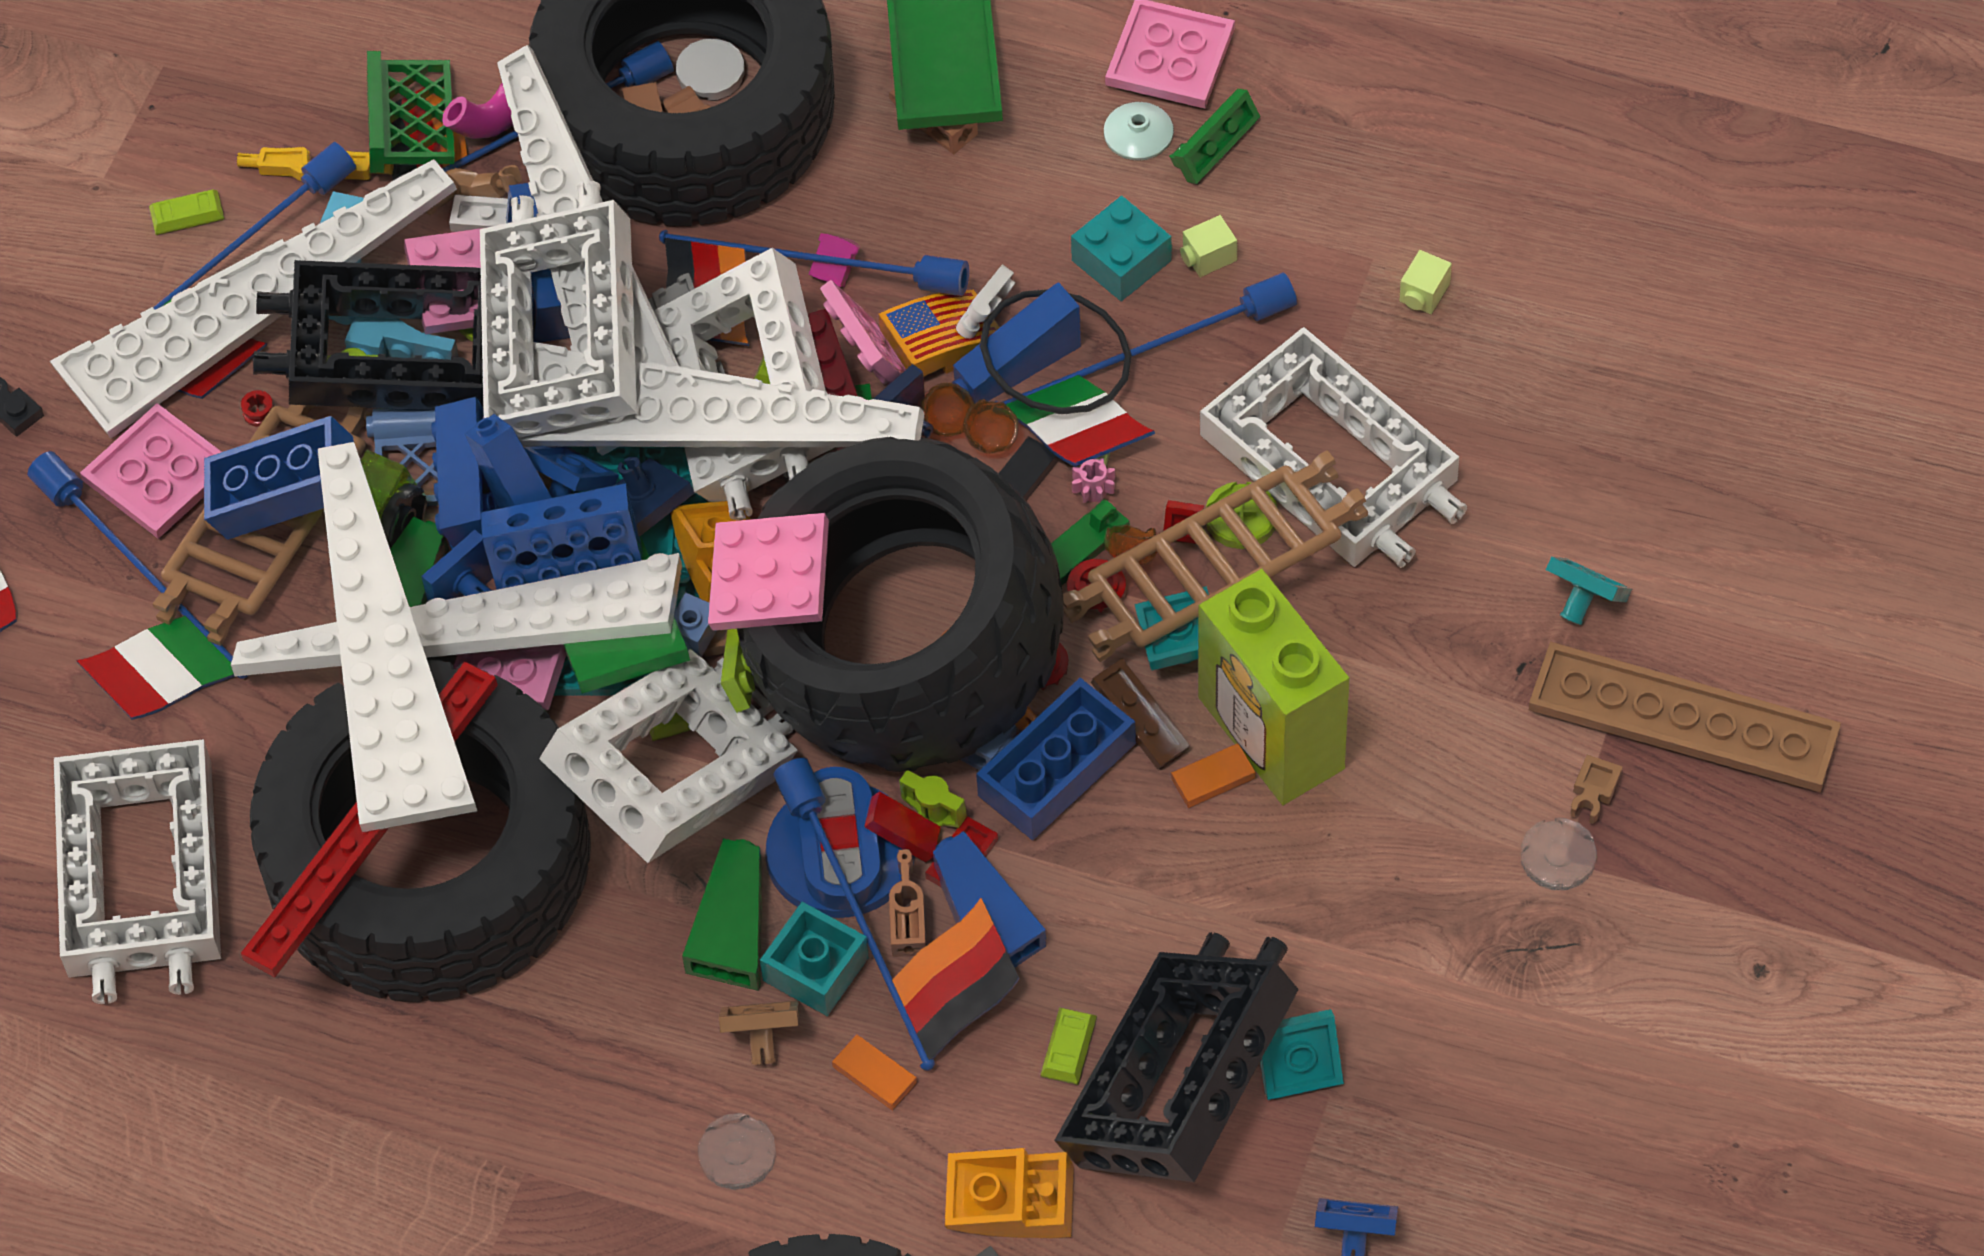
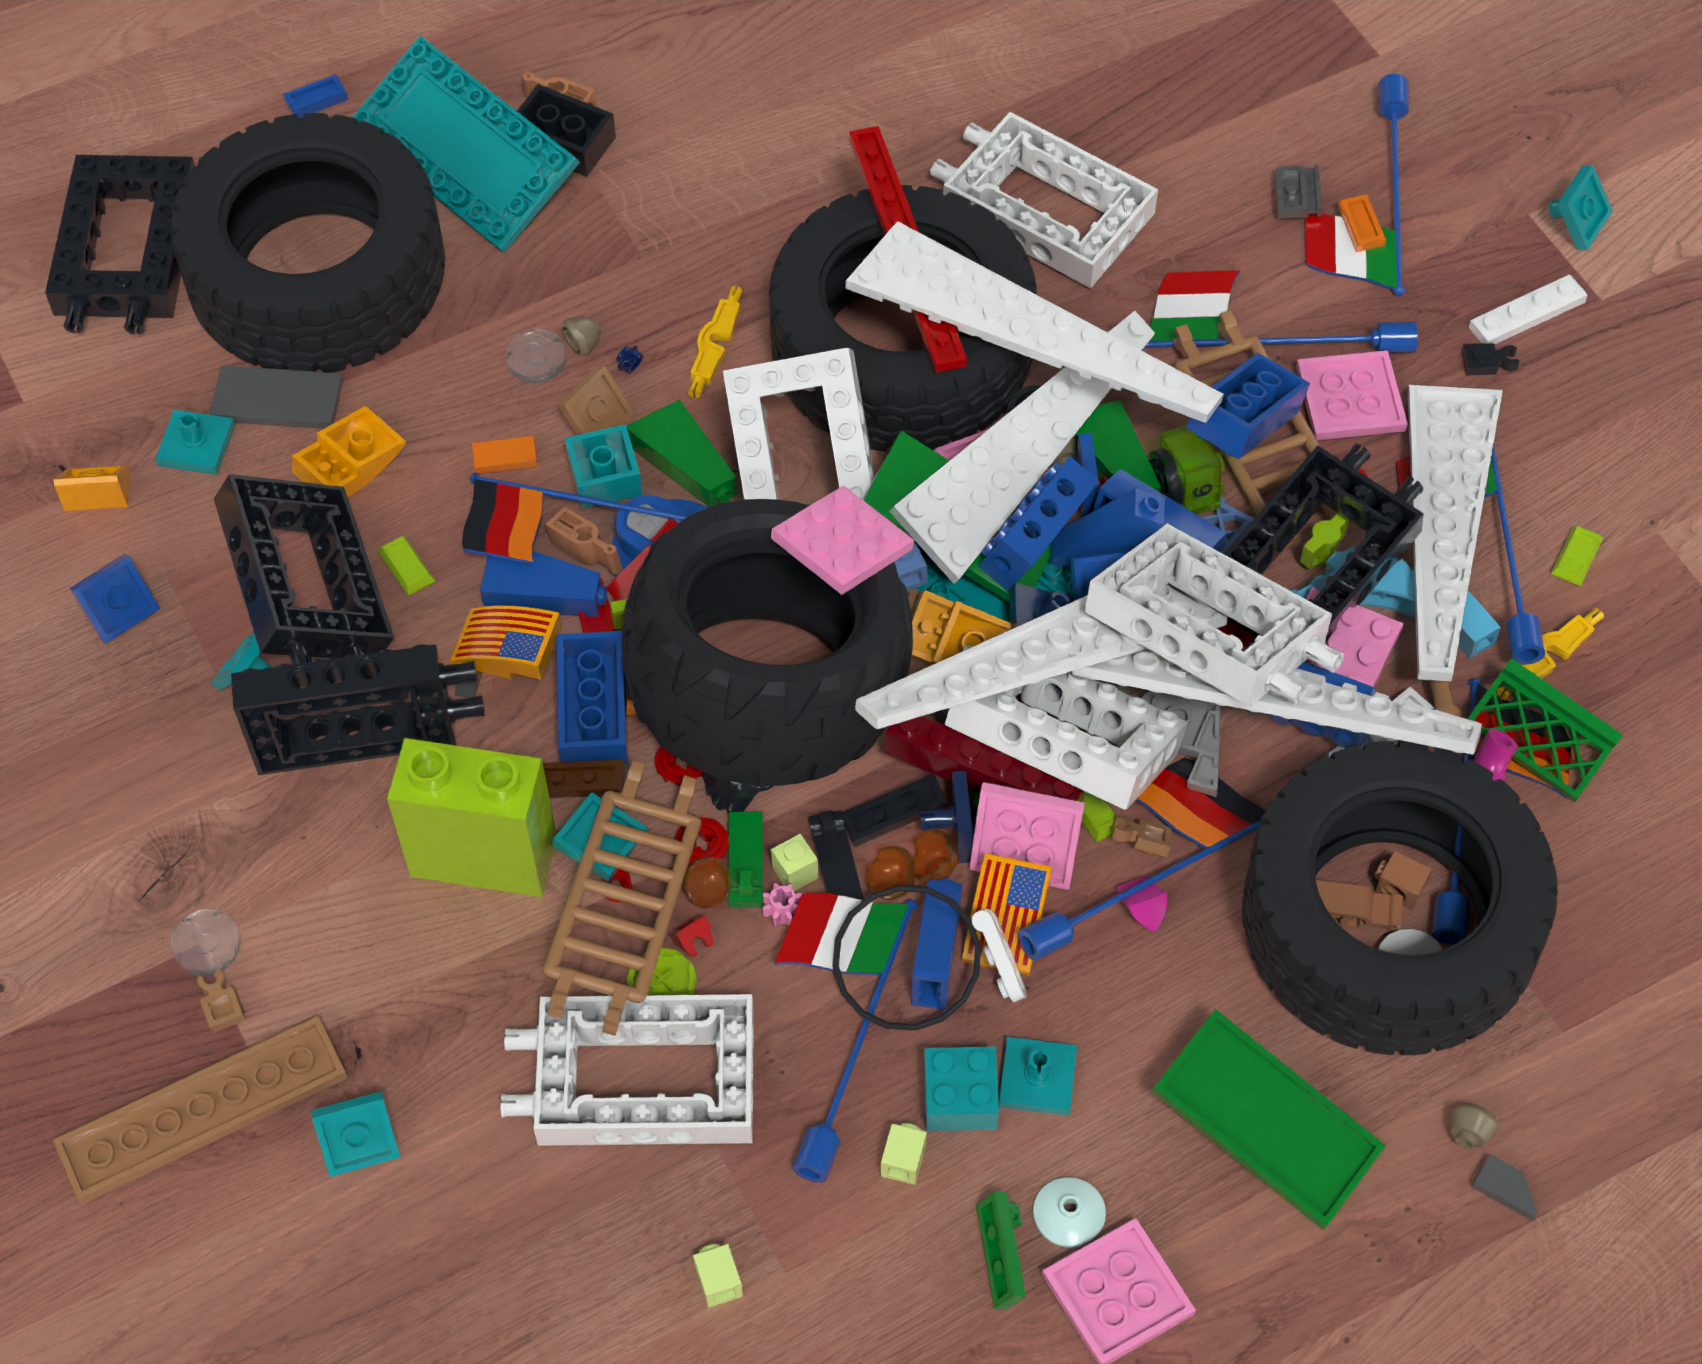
camera: 130 degrees right, 0 degrees up
none -> black brick [231,644,485,776]
none -> light orange slope [449,605,562,680]
none -> dark grey piece [455,671,482,698]
none -> dark tan cone [562,316,601,356]
none -> clear blue plate [616,345,644,374]
none -> yellow piece [688,286,743,398]
none -> yellowish green brick [771,834,818,891]
none -> teal tile [999,1037,1077,1116]

